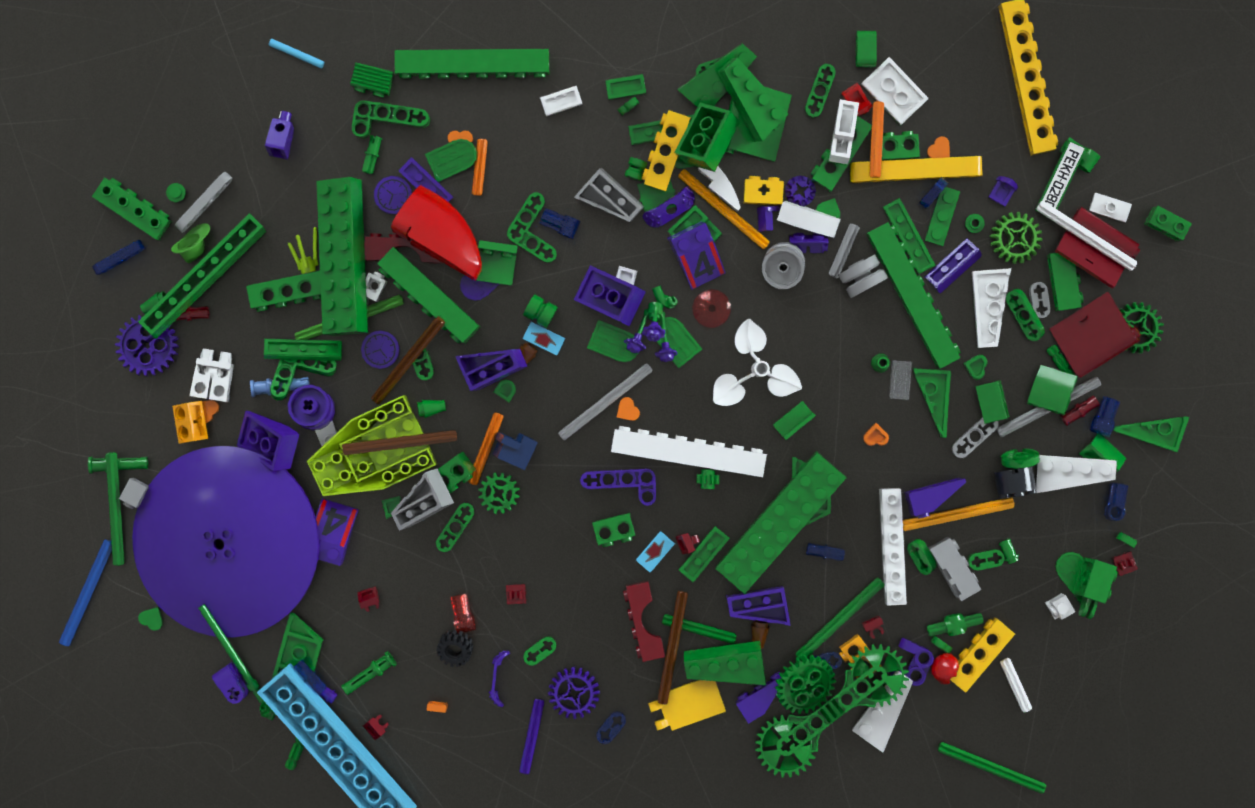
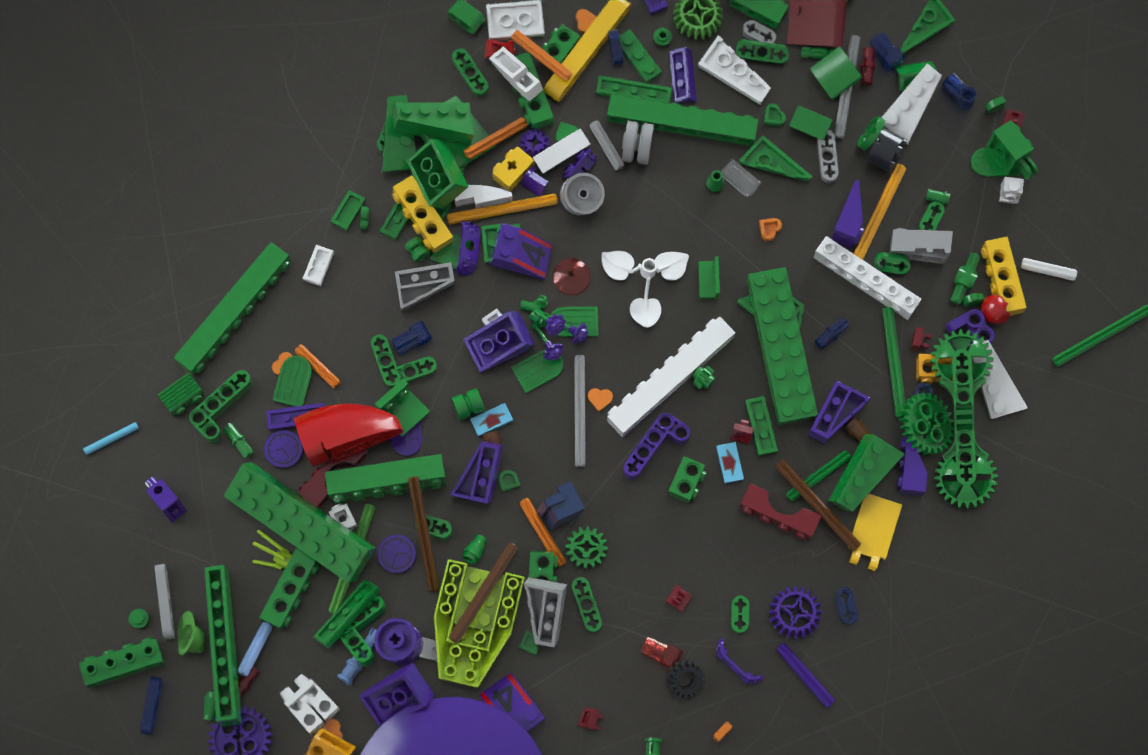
camera: 55 degrees left, 15 degrees down
none -> light blue axle [237,622,272,676]
none -> orange axle [464,118,527,159]

